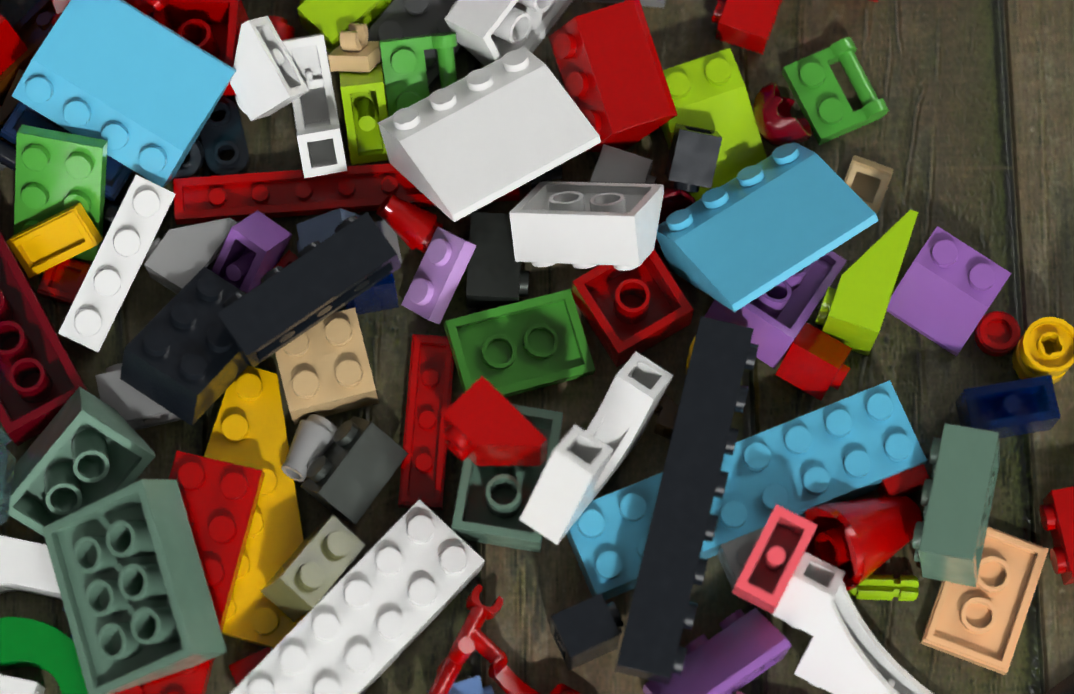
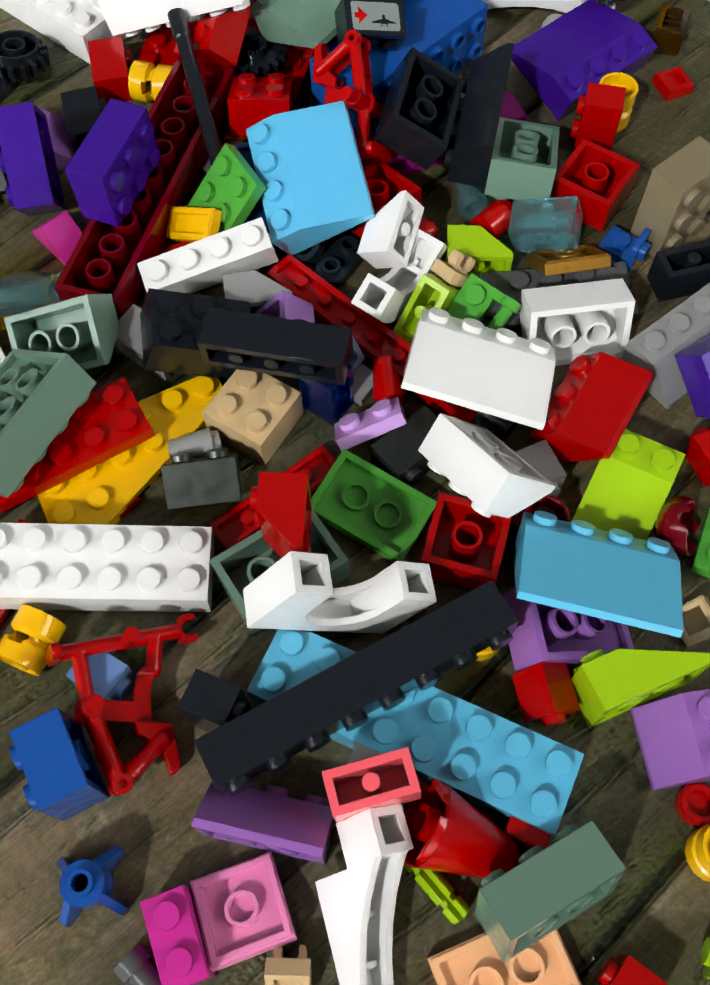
camera: 50 degrees right, 10 degrees down
olive brick [261,515,366,622] -> none
black brick [665,123,722,193] -> none
clear blue brick [956,375,1061,438] -> none

